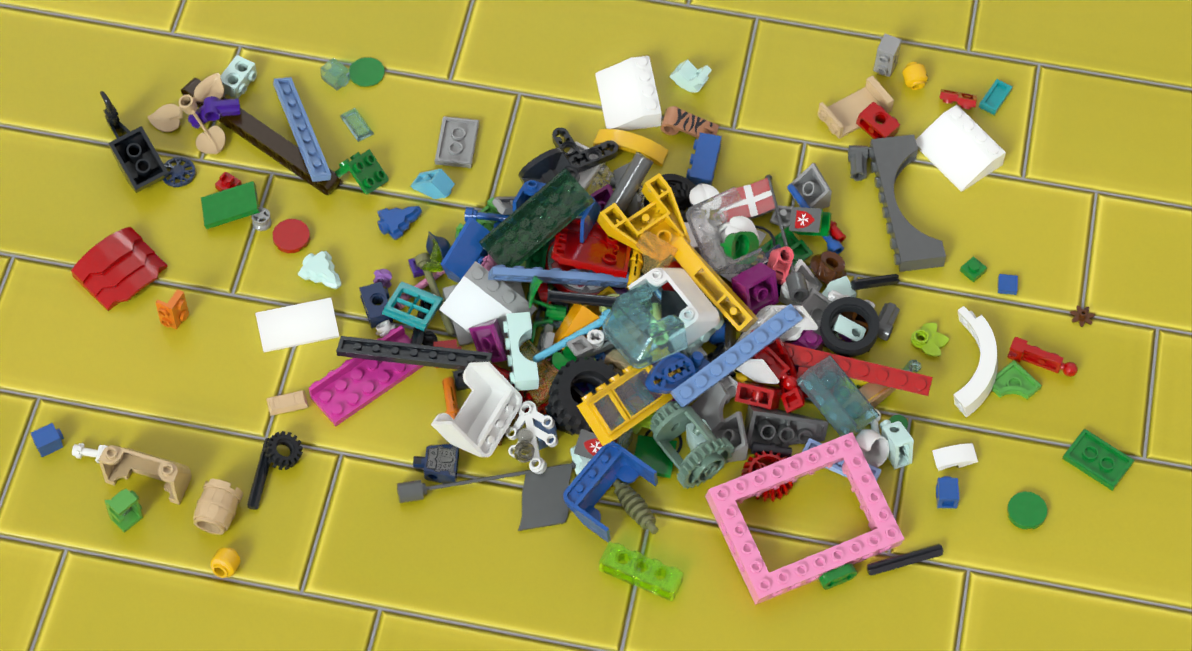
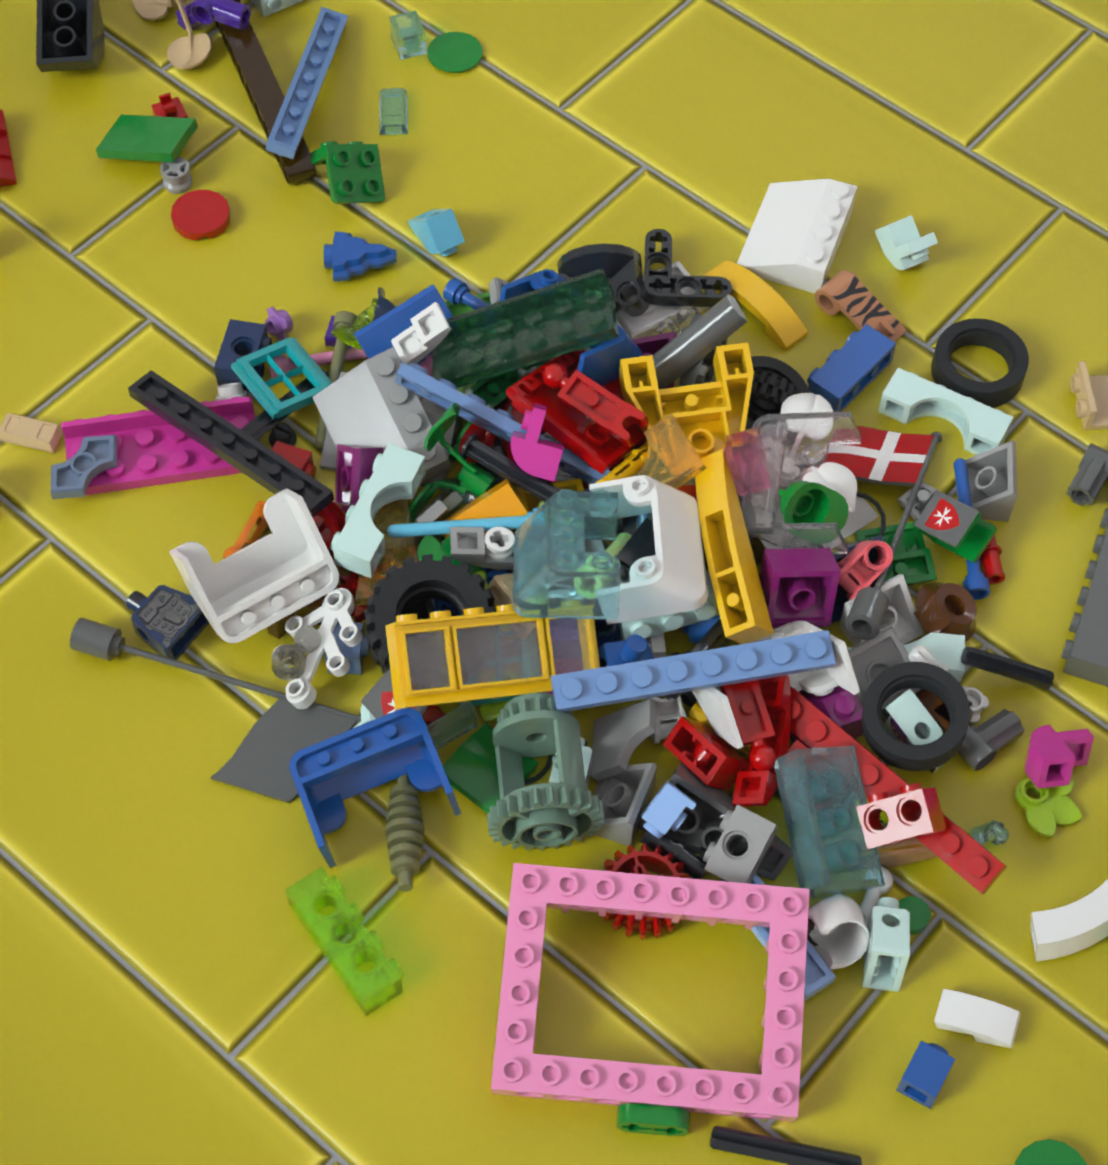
camera: 30 degrees right, 0 degrees up
dark blue wheel [162,157,196,187] -> none
white slope [255,298,339,353] -> none
light aqua rock [298,251,342,289] -> none
light grey tile [435,116,479,168] -> none
blue piece [645,352,695,394] -> none
none -> sand blue tile [51,435,118,499]
none -> white slope [391,302,451,365]
none -> dark pink brick [511,403,564,482]
none -> red plate [542,363,649,447]
none -> light blue brick [641,781,696,839]
none -> light grey brick [703,804,779,884]
none -> clear pink slope [724,427,772,496]
none -> brick [856,782,947,849]
none -> light aqua arch [878,368,1013,455]
none -> black tyre [931,318,1029,408]
none -> dark pink brick [1025,725,1094,789]

